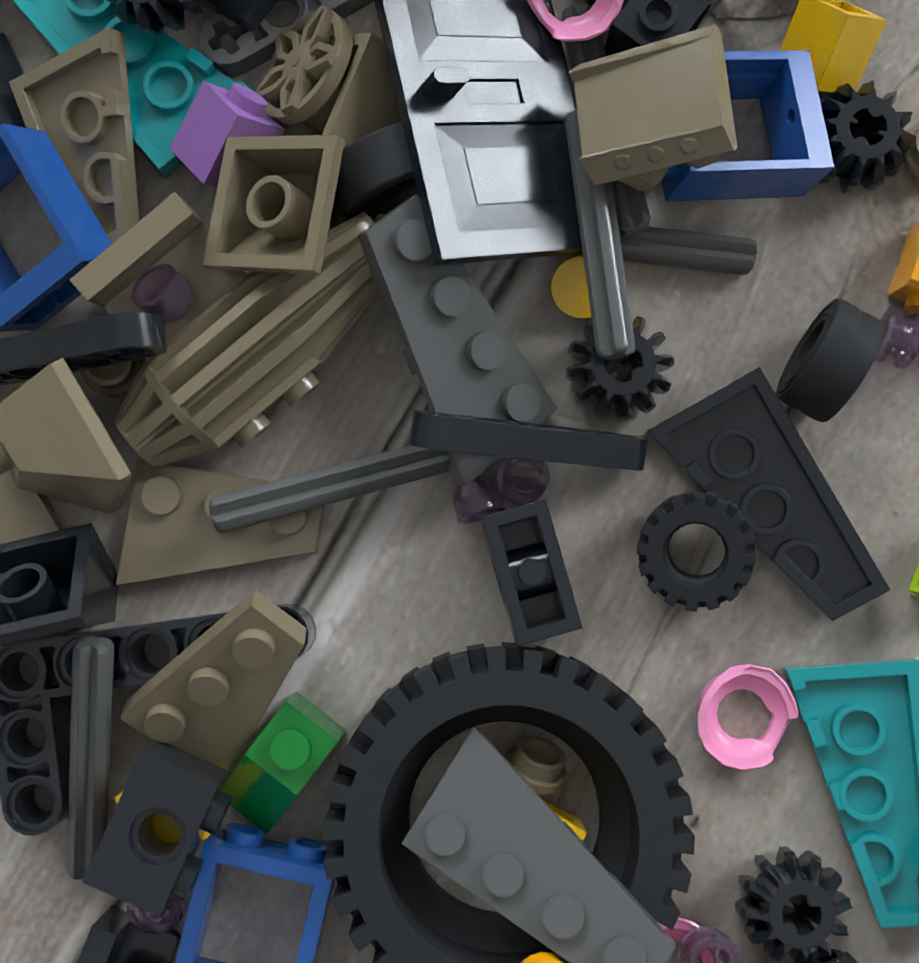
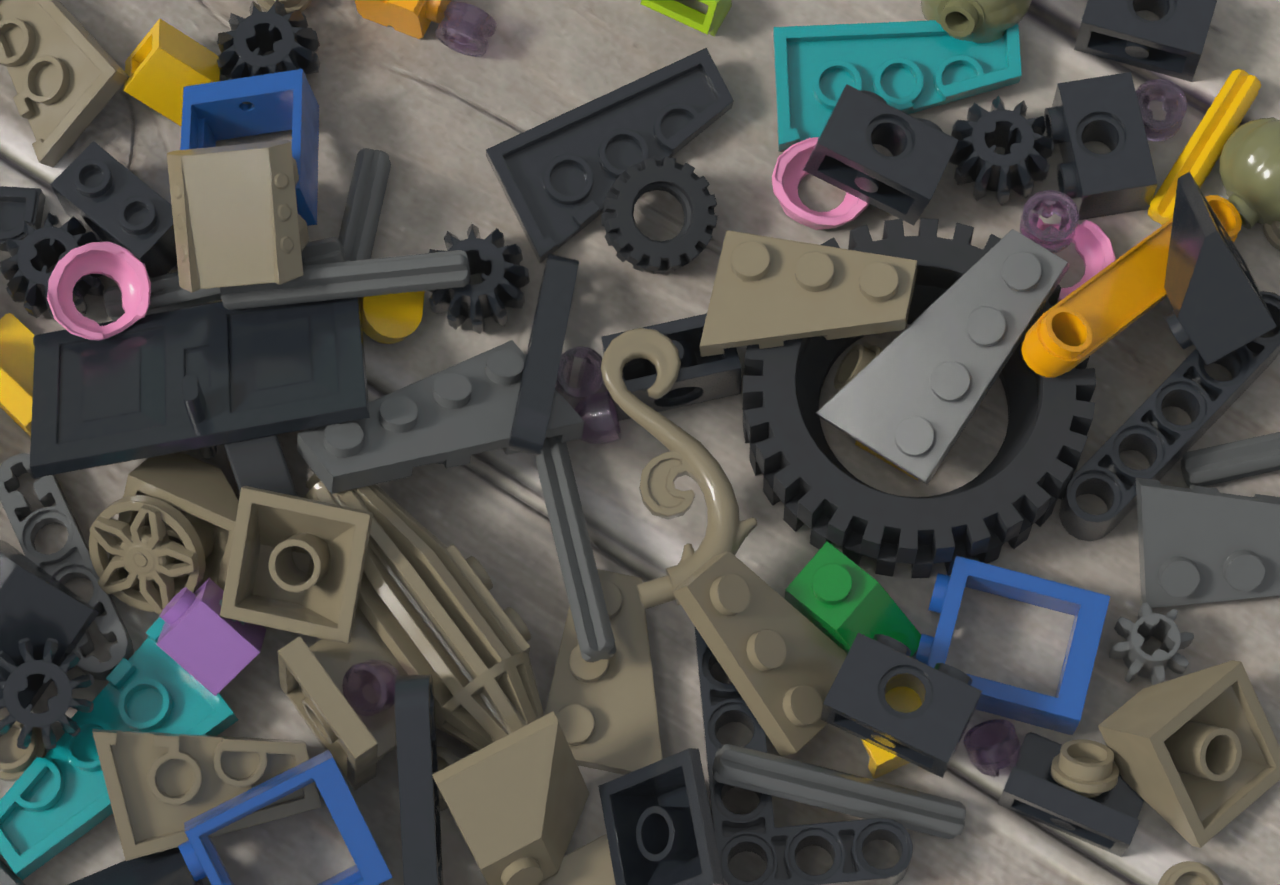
camera: 80 degrees left, 15 degrees down
black tyre [776,298,885,422] -> none
none -> dark tan plant [600,328,757,610]
none -> dark tan wing [699,230,917,357]
none -> black brick [803,84,958,226]

